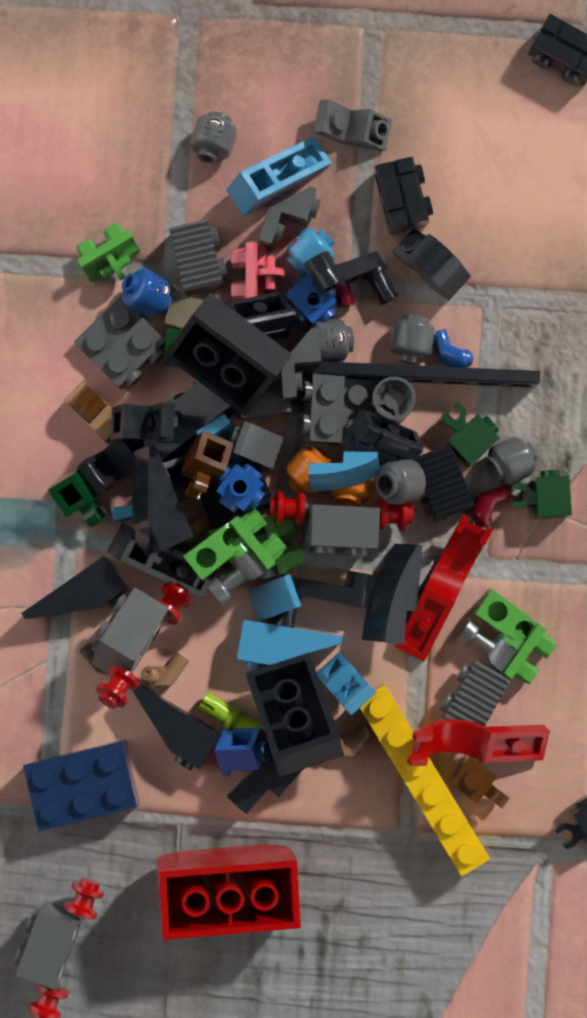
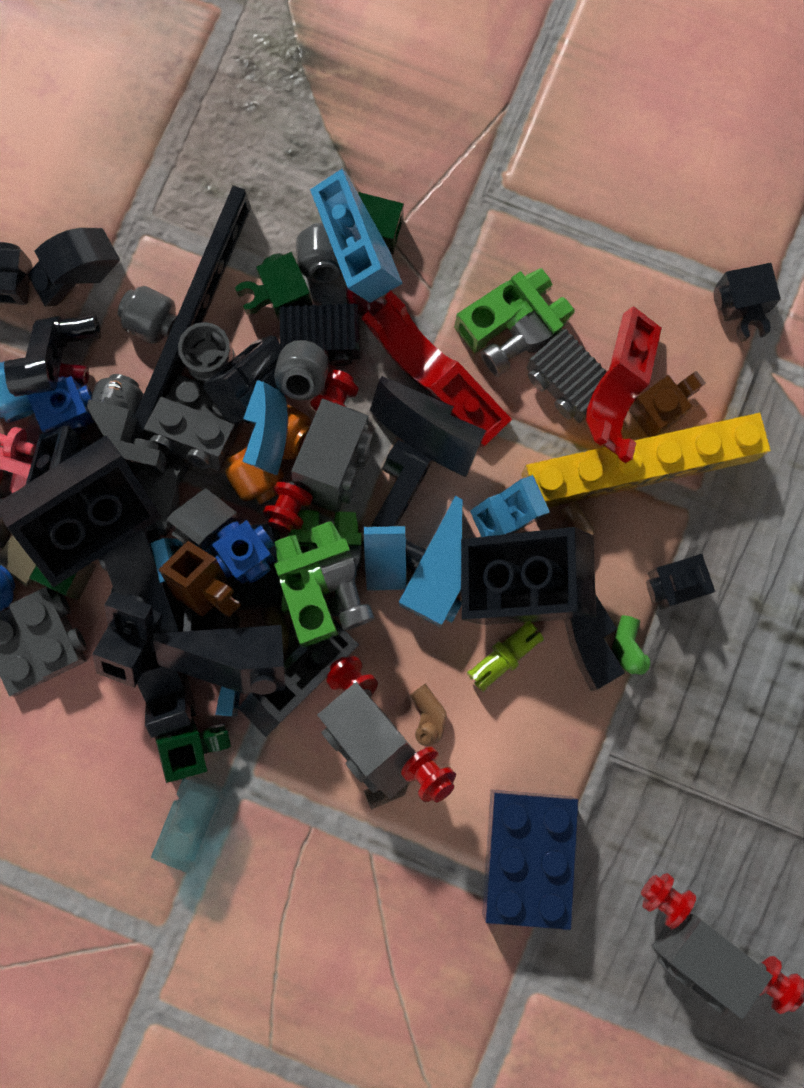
camera: 75 degrees left, 5 degrees down
black slope [21,556,129,619] -> none
leg [64,381,112,444] -> none
black slope [132,683,221,771] -> none
red brick [156,844,301,940] -> none
blue brick [214,728,271,776] -> none
blue arm [433,329,474,368] -> none
none -> dark azure slope [310,169,403,303]
none -> bright green arm [612,615,651,675]
none -> black brick [646,554,716,610]

